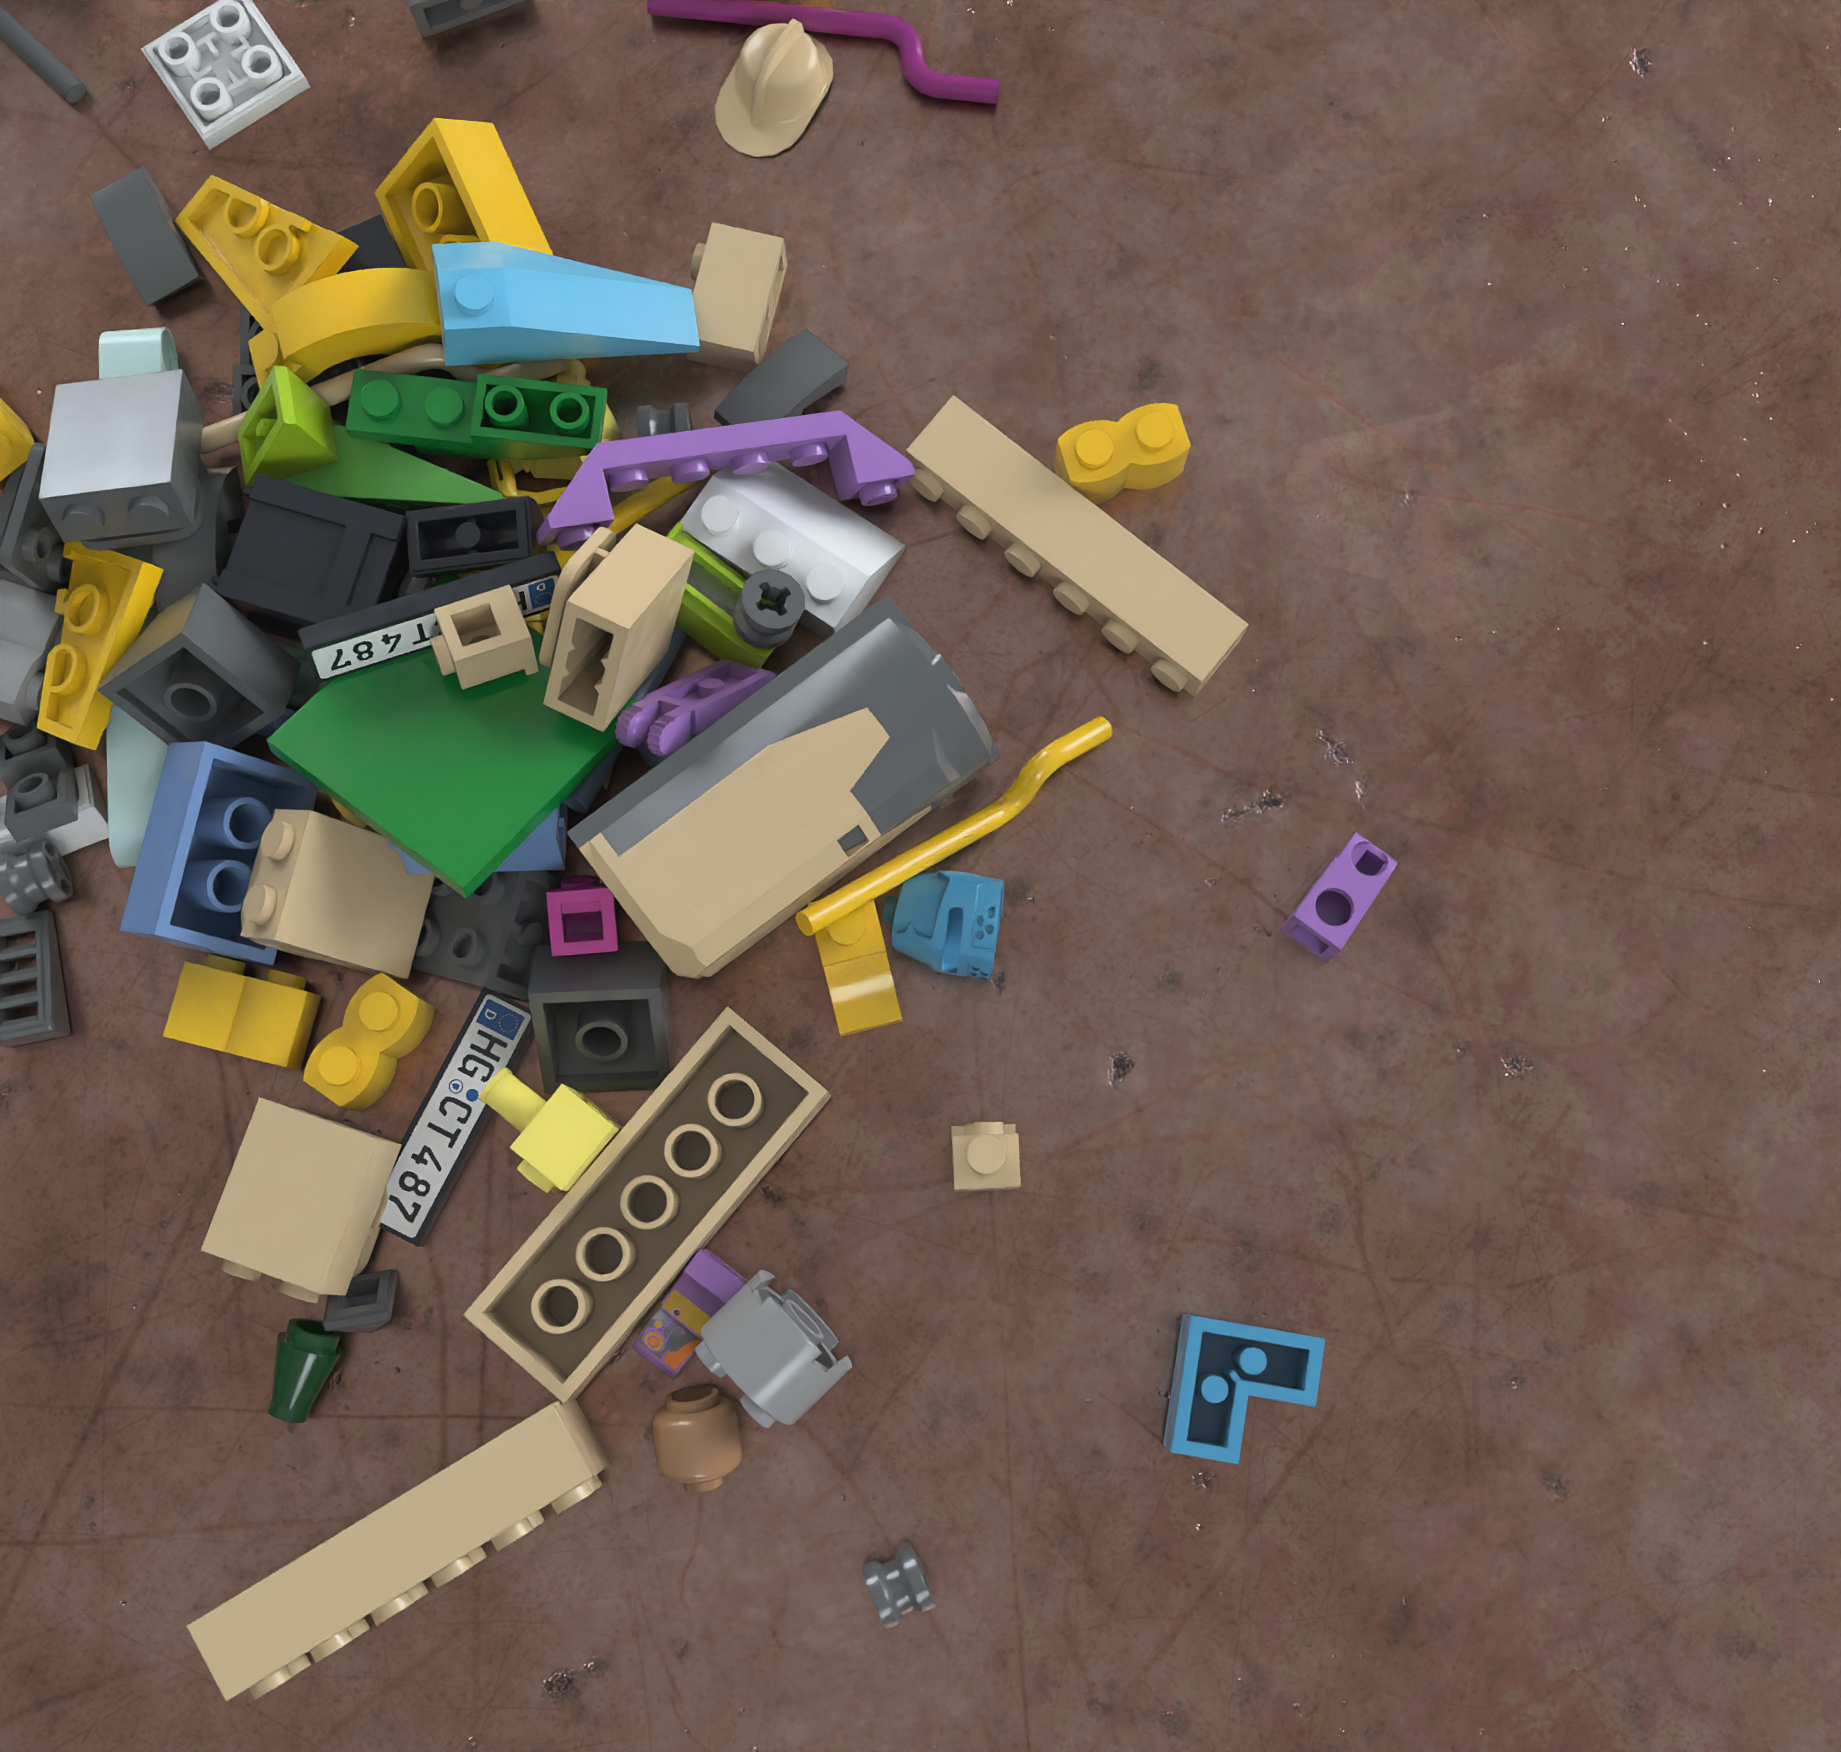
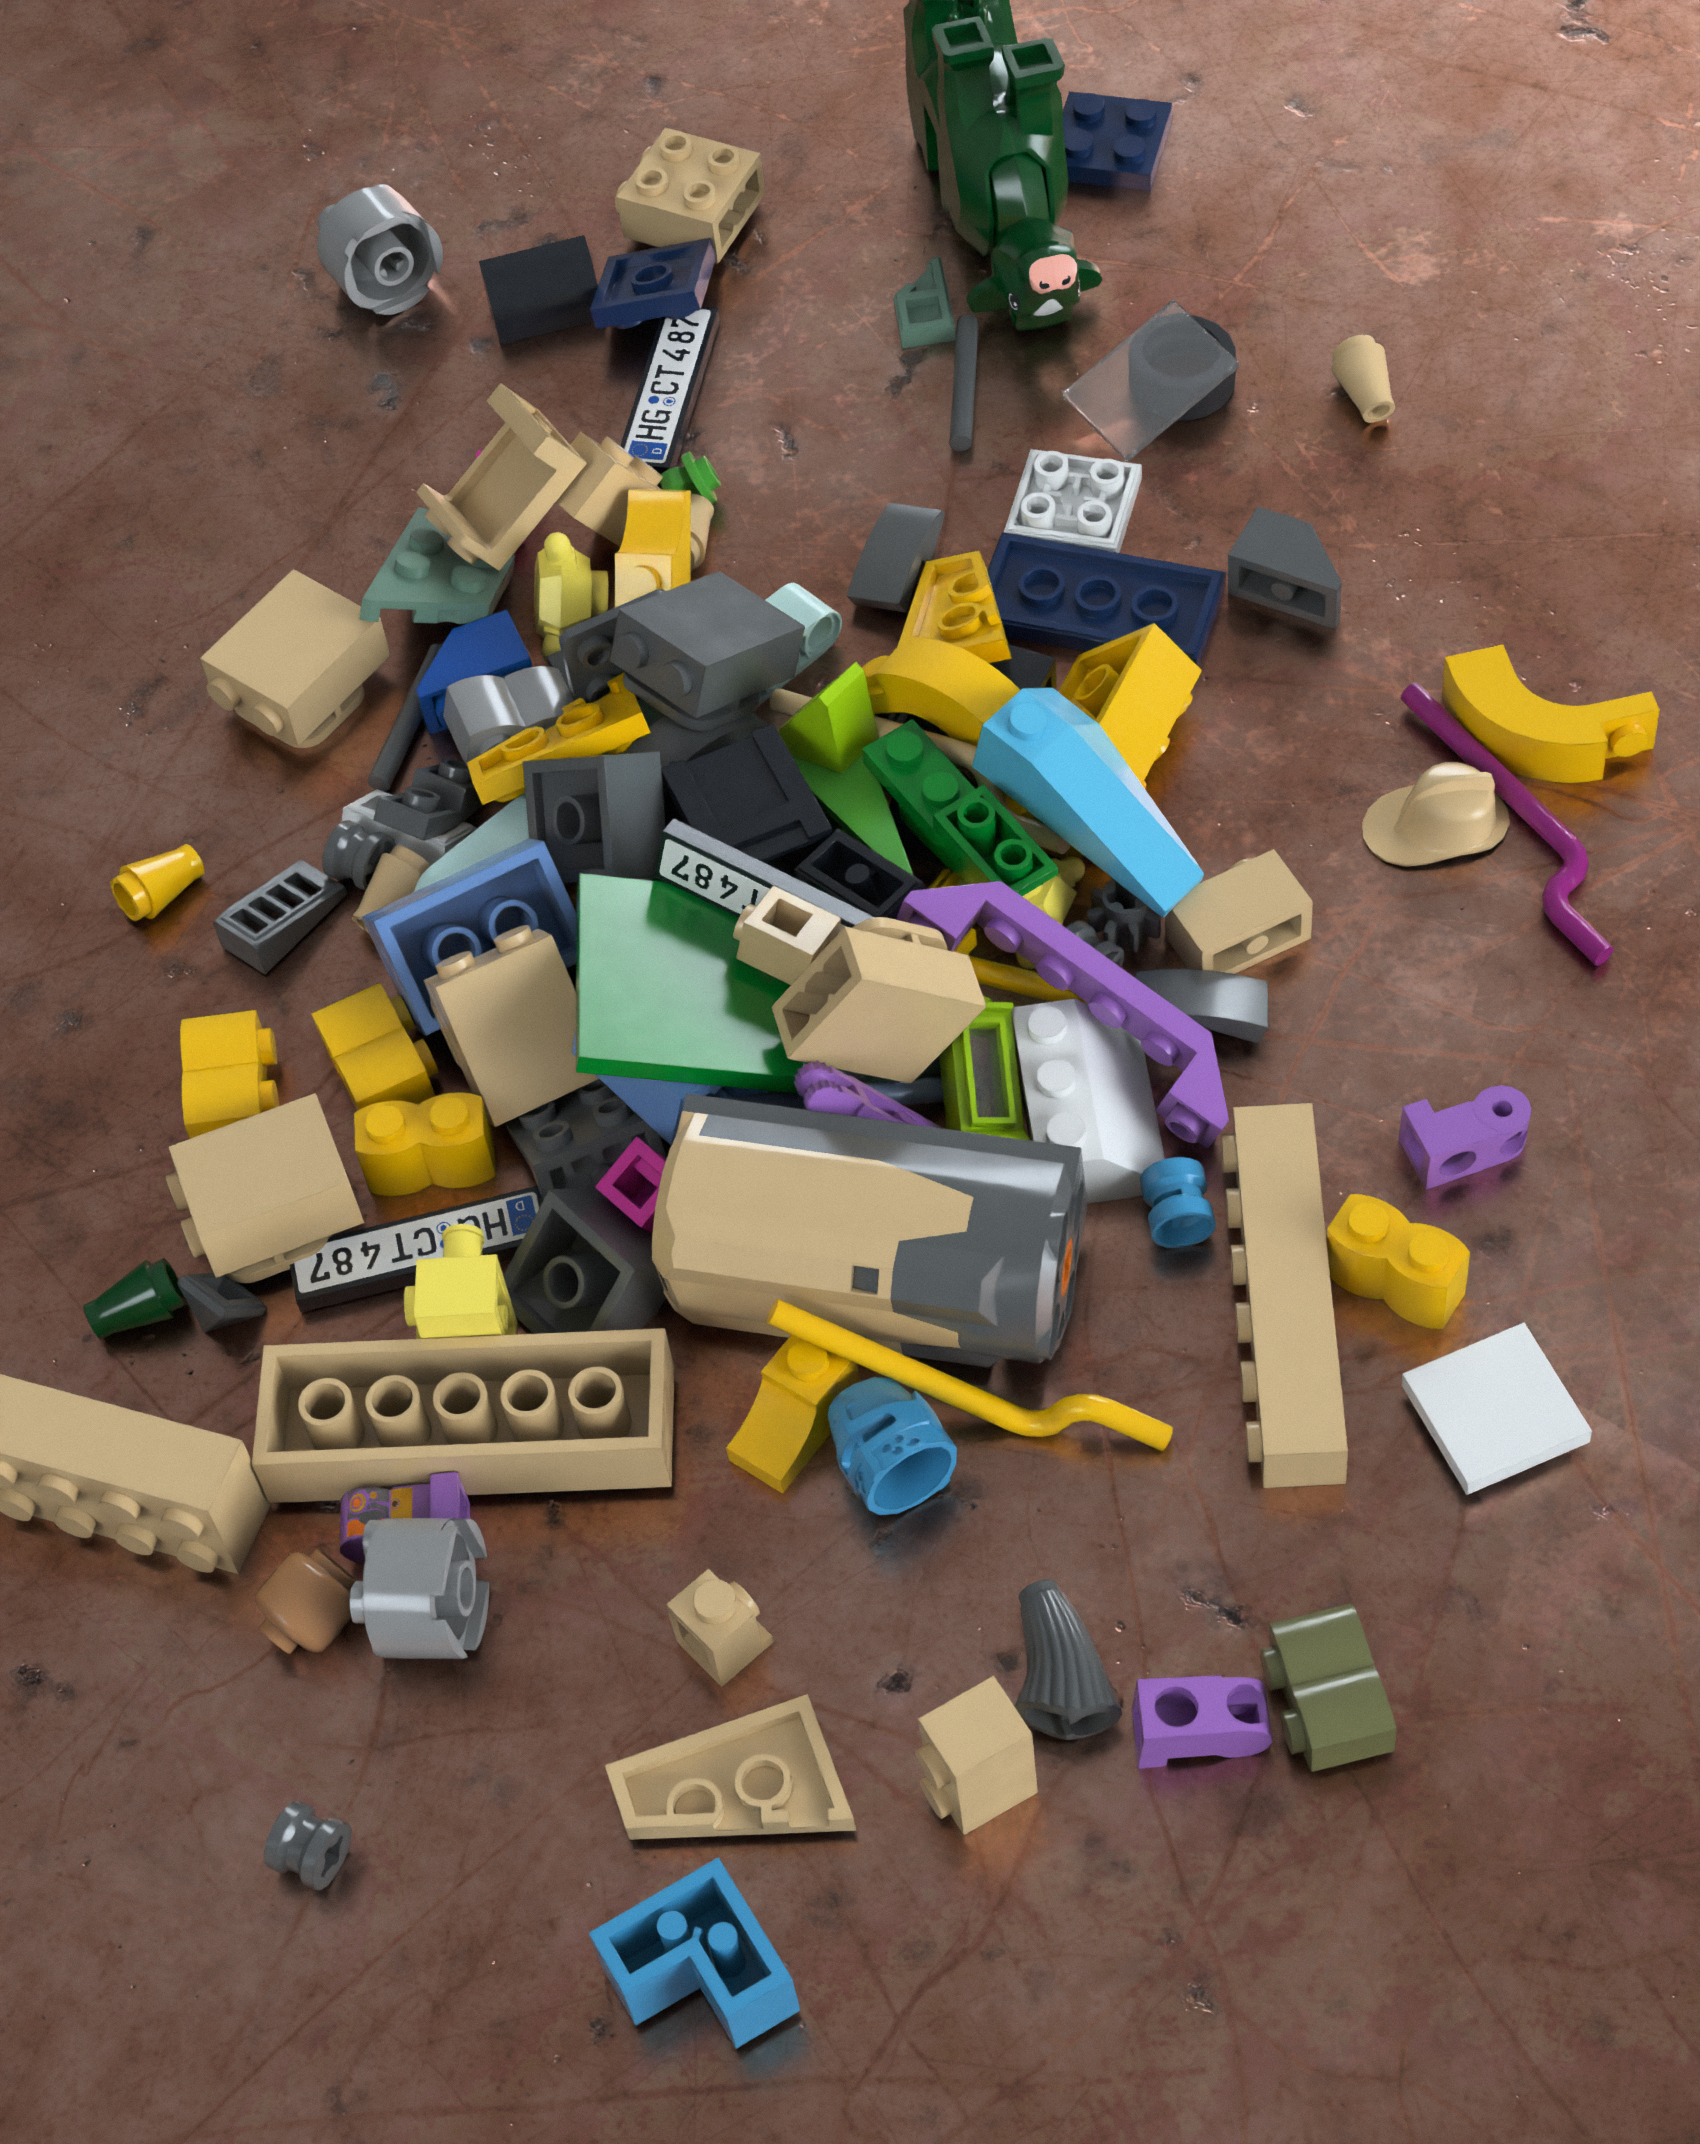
camera: 55 degrees right, 25 degrees down
dark grey wheel [733,569,805,649] -> none
none -> yellow brick [180,1010,279,1139]
none -> tan cone [352,845,431,933]
none -> tan wing [605,1694,856,1840]
none -> tan brick [915,1676,1038,1835]
none -> dark blue tile [987,532,1226,667]
none -> dark grey piece [1014,1580,1122,1740]
none -> dark grey gear [1087,879,1161,953]
none -> dark azure wheel [1140,1157,1216,1248]
none -> olive brick [1260,1603,1396,1772]
none -> medium lavender leg [1398,1085,1531,1190]
none -> white tile [1402,1323,1592,1495]

